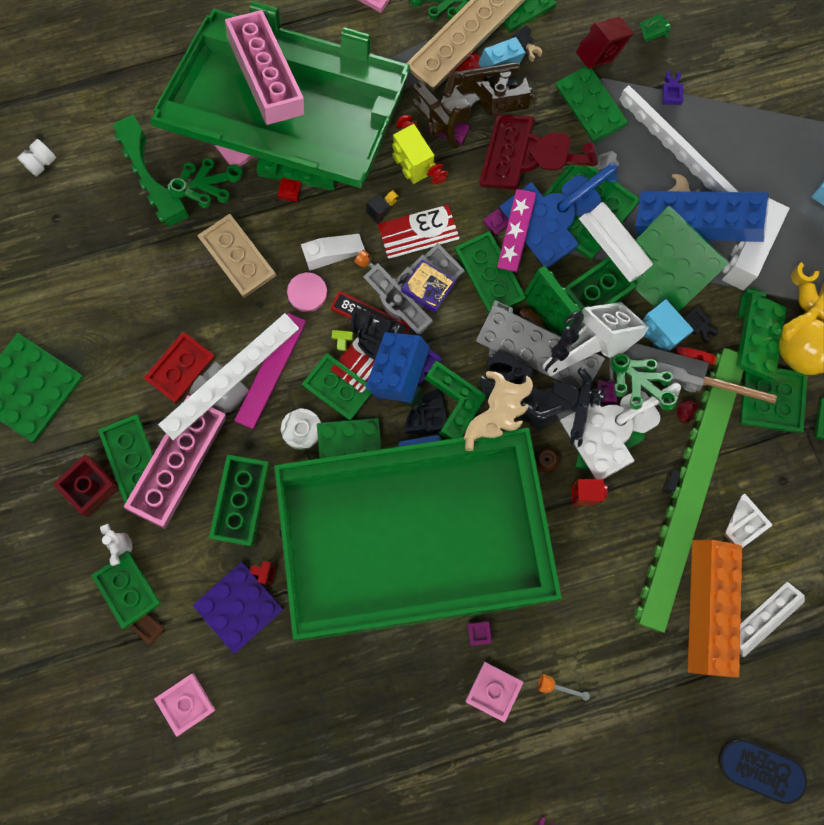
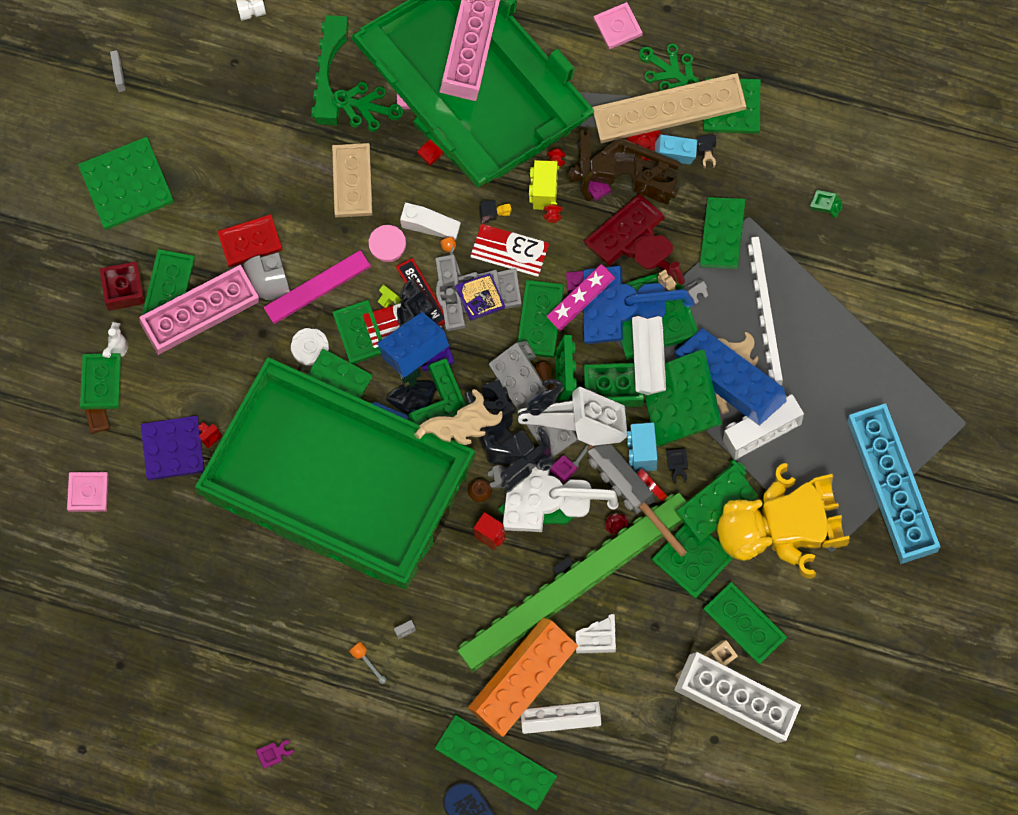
camera: 40 degrees right, 5 degrees down
white plate [158,313,299,441] -> none
green brick [209,455,272,548] -> none
bright pink tile [465,662,524,723] -> none
magenta plate [467,621,492,646] -> none
dark red brick [575,17,634,69] -> none
green plant [610,354,677,411] -> none
dark purple plate [662,71,683,105] -> none
none -> light grey tile [394,620,416,640]
none -> green plate [435,715,557,811]
none -> light grey tile [488,465,508,488]
none -> tan plate [658,269,676,291]

